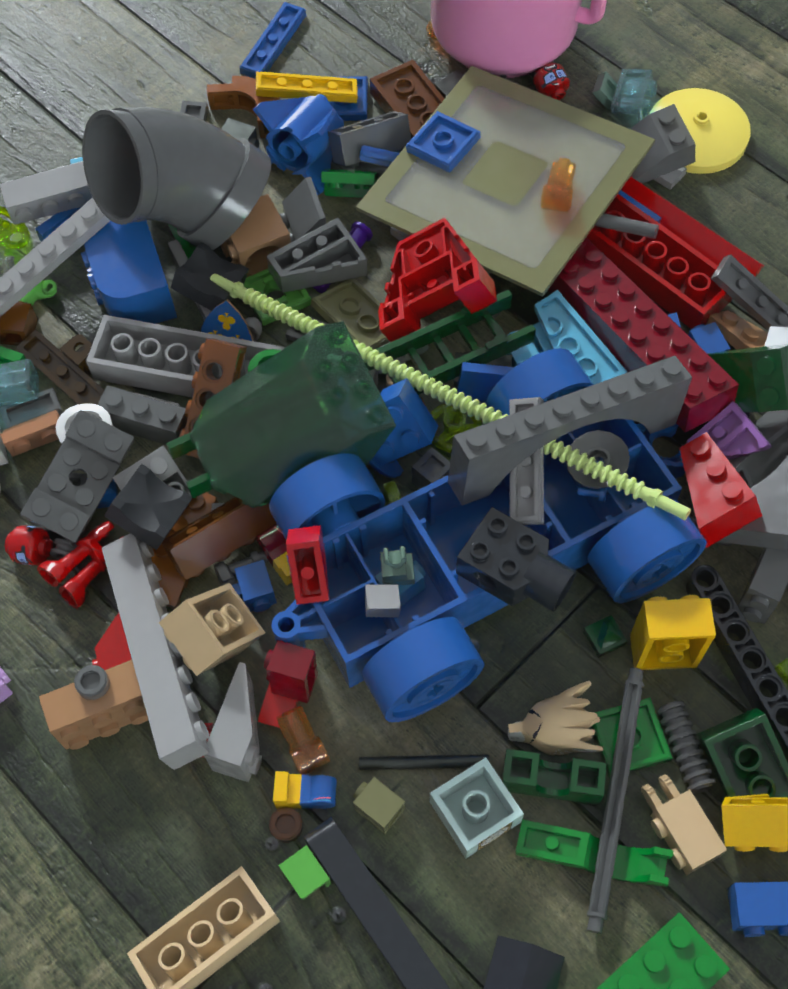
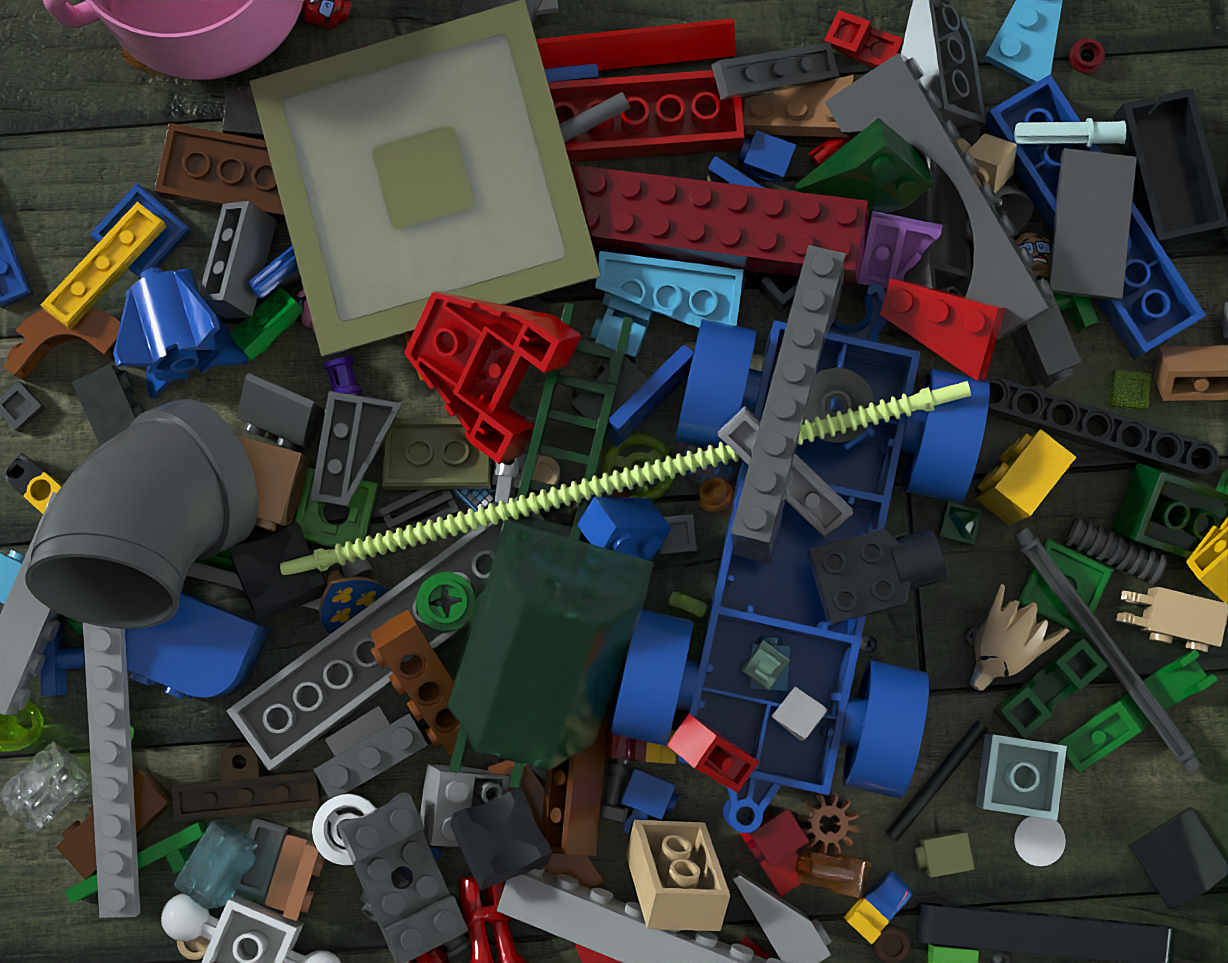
camera: 45 degrees left, 20 degrees up
blue tile [406,111,481,173] -> none
clear orange piece [540,158,576,213] -> none
none -> nougat gear [797,792,860,855]
none -> white sticker [1014,816,1066,866]

